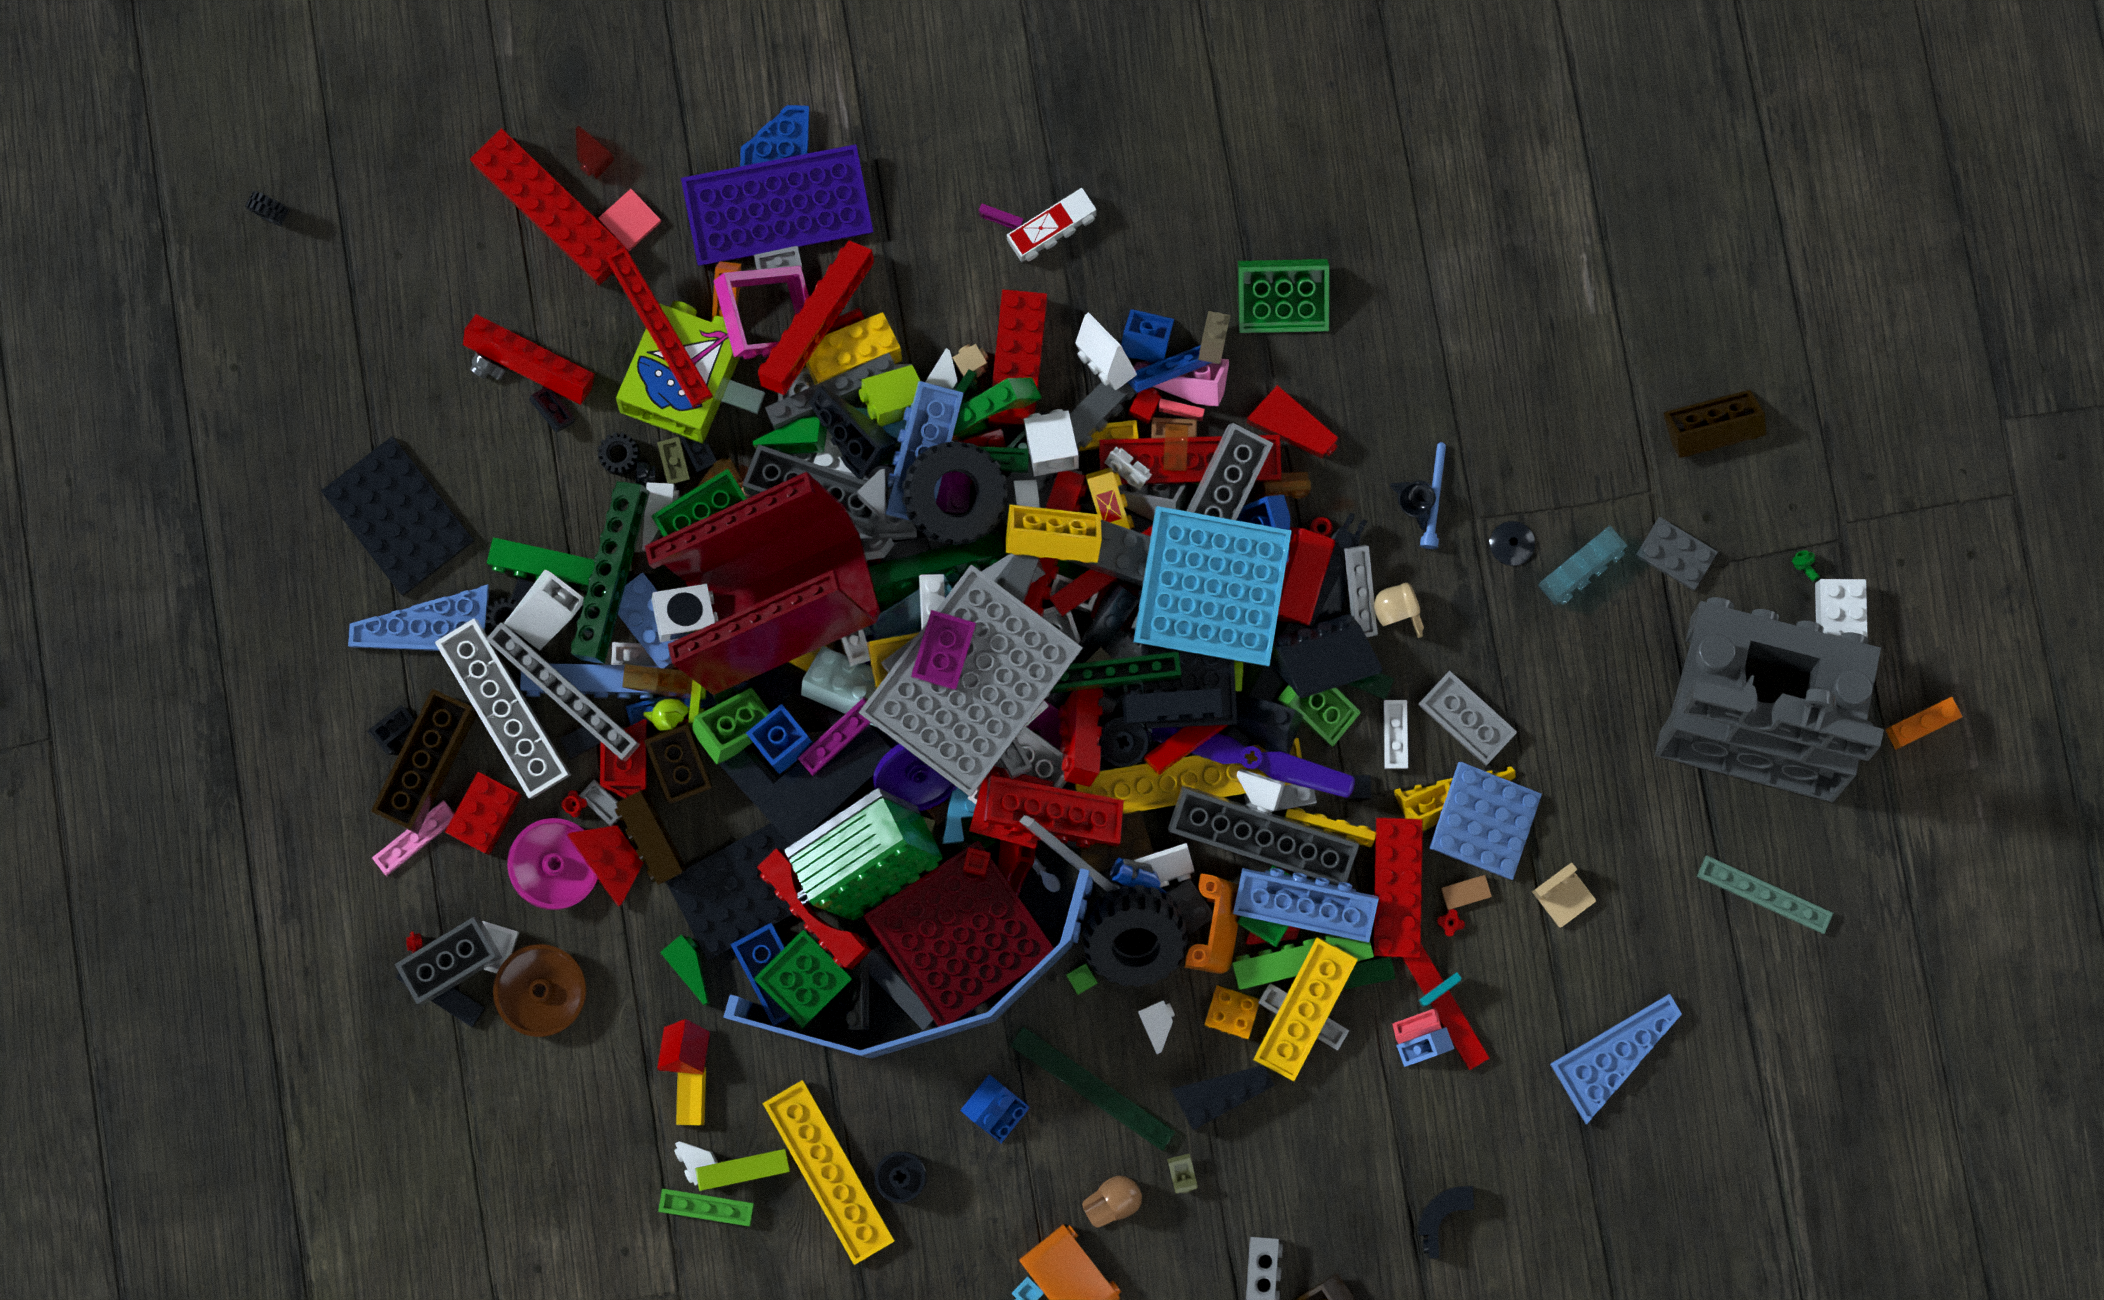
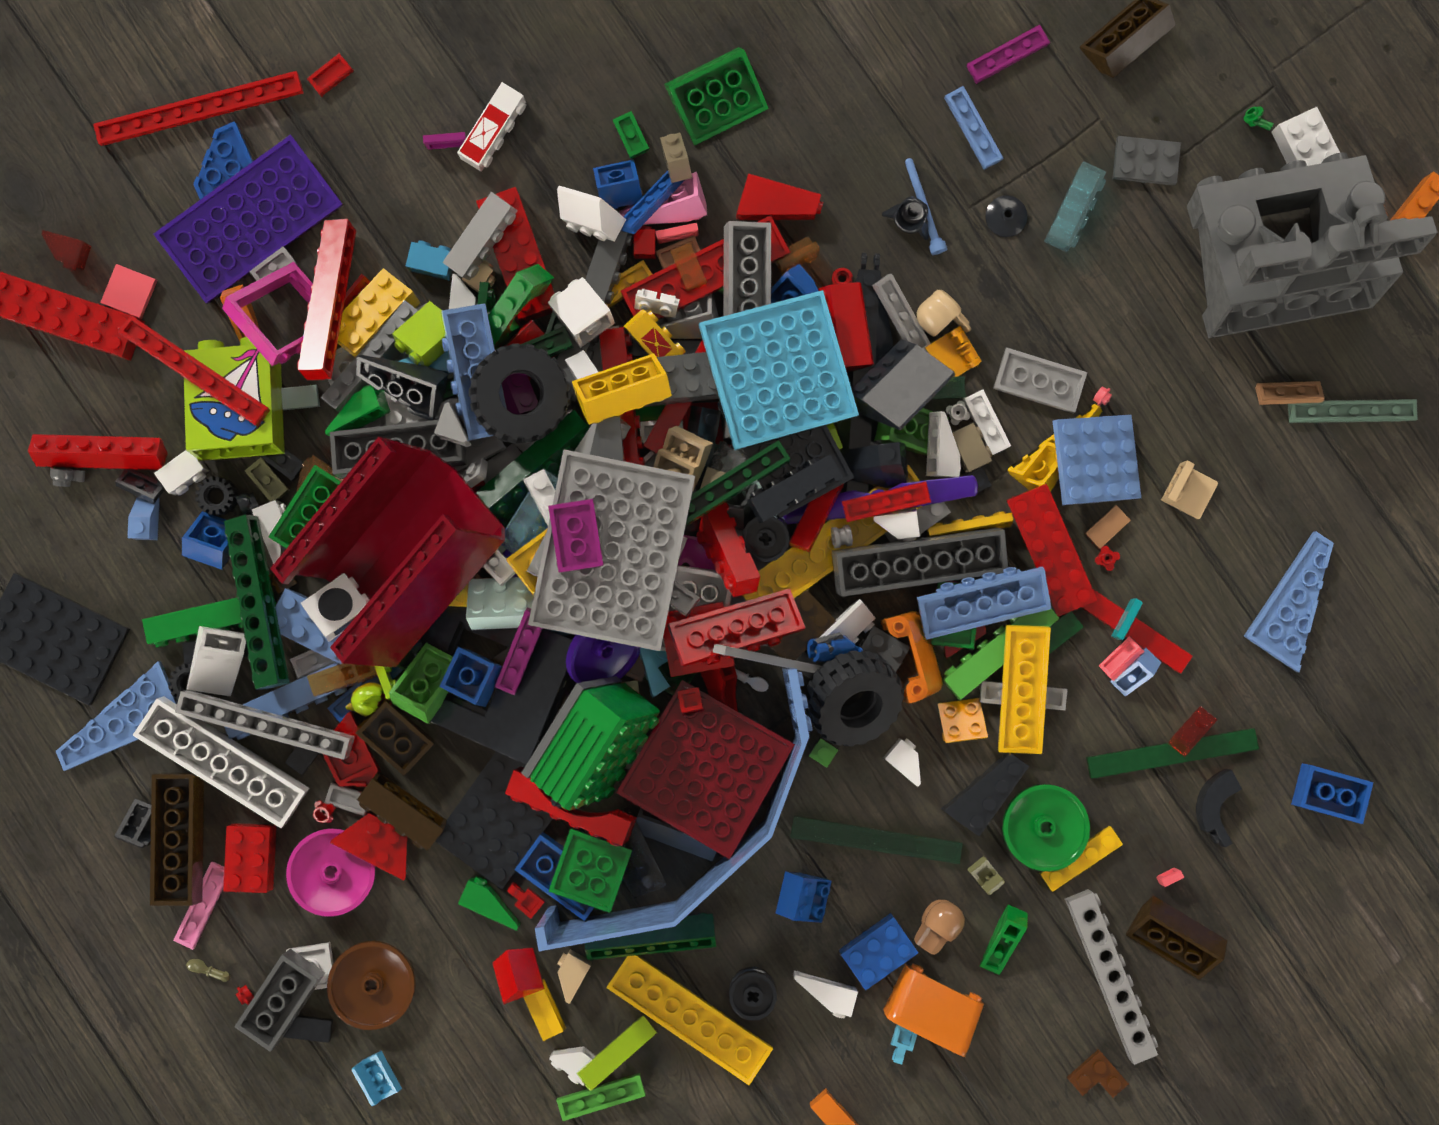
camera: 35 degrees left, 5 degrees up
none -> red plate [93,71,304,146]
none -> medium blue slope [128,497,159,540]
none -> white brick [154,450,210,496]
none -> blue slope [182,511,230,570]
none -> olive piece [186,959,230,982]
none -> red tile [307,53,354,97]
none -> dark azure bracket [352,1051,402,1106]
none -> dark azure brick [405,241,452,281]
none -> light grey brick [443,192,518,280]
none -> red plate [507,882,545,919]
none -> tan slope [557,949,592,1004]
none -> dark green brick [585,913,716,960]
none -> green plate [613,111,649,159]
none -> tan slope [653,426,713,492]
none -> white slope [793,971,858,1018]
none -> light grey wheel [831,525,853,548]
none -> blue brick [839,913,918,990]
none -> red tile [842,481,931,522]
none -> light orange hinge [925,326,982,383]
none -> white slope [926,411,961,477]
none -> medium blue tile [944,86,1003,170]
none -> white plate [946,401,970,425]
none -> dark tan brick [953,423,992,474]
none -> magenta tile [966,25,1050,84]
none -> green slope [980,904,1028,975]
none -> green dish [1003,784,1090,871]
none -> yellow plate [1039,826,1123,892]
none -> dark green tile [1086,728,1259,779]
none -> coral plate [1093,386,1112,406]
none -> coral tile [1156,868,1184,887]
none -> clear red brick [1169,706,1217,757]
none -> medium nougat tile [1255,381,1325,405]
none -> blue brick [1291,763,1374,824]

